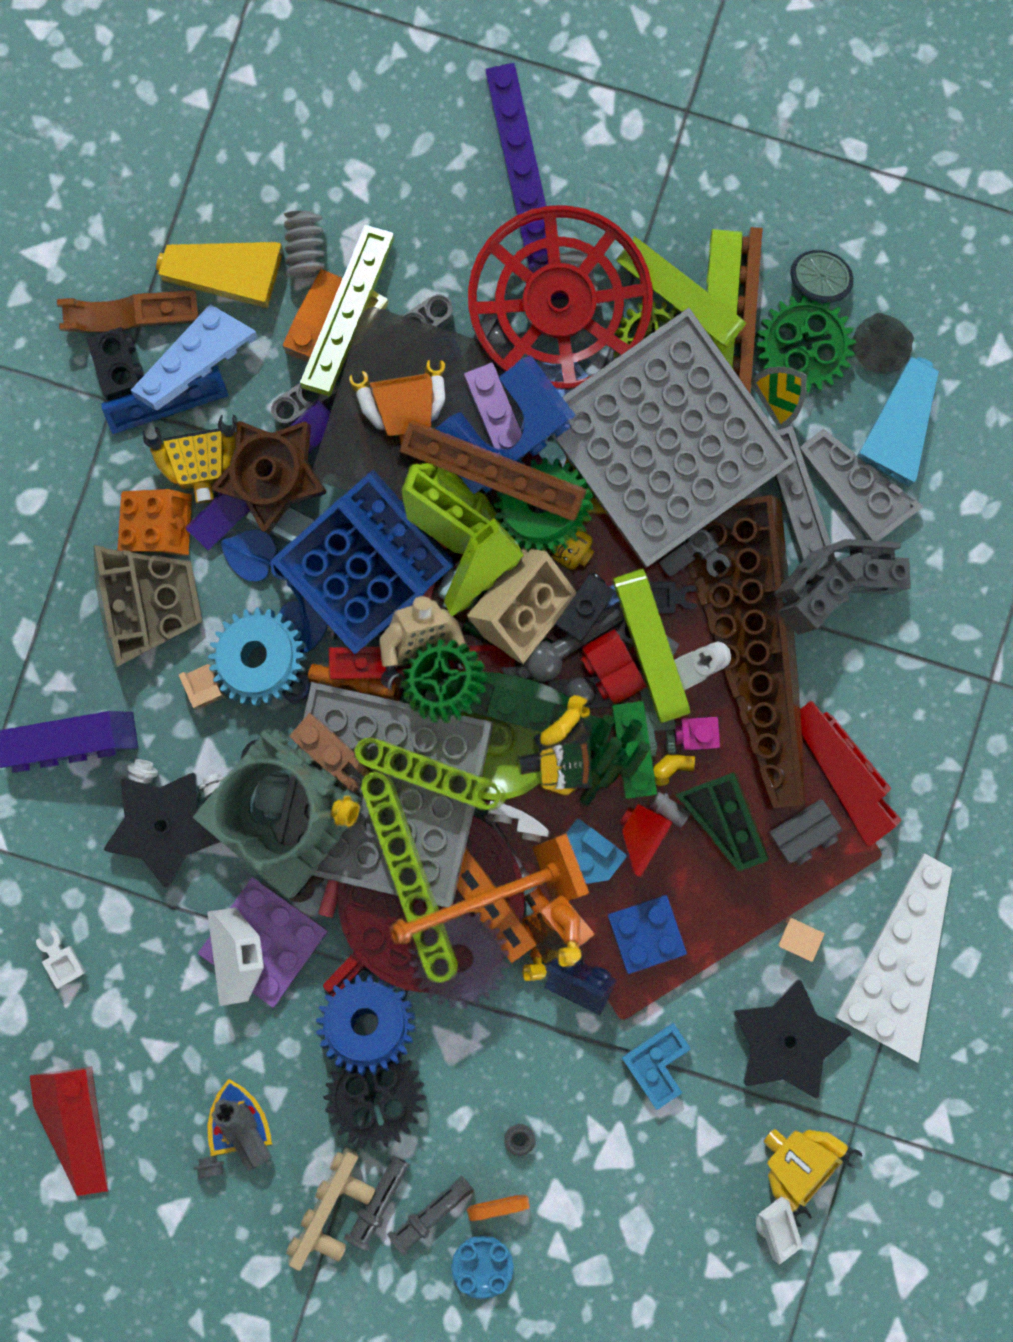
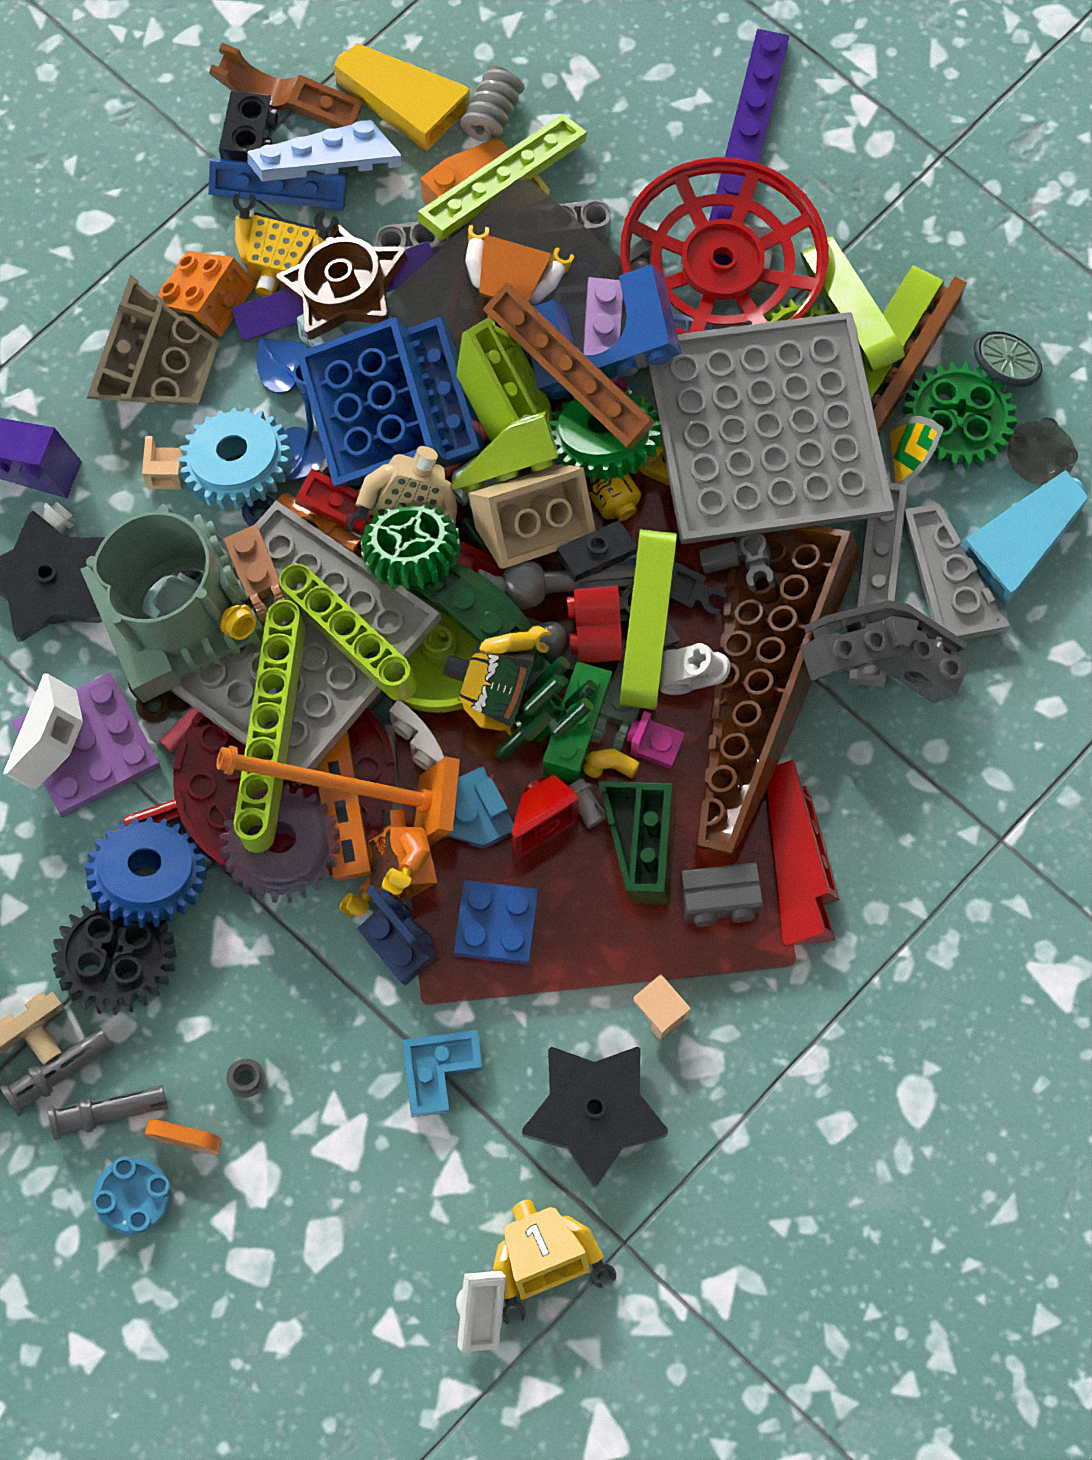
camera: 25 degrees right, 15 degrees down
white wing [835,853,952,1063] -> none

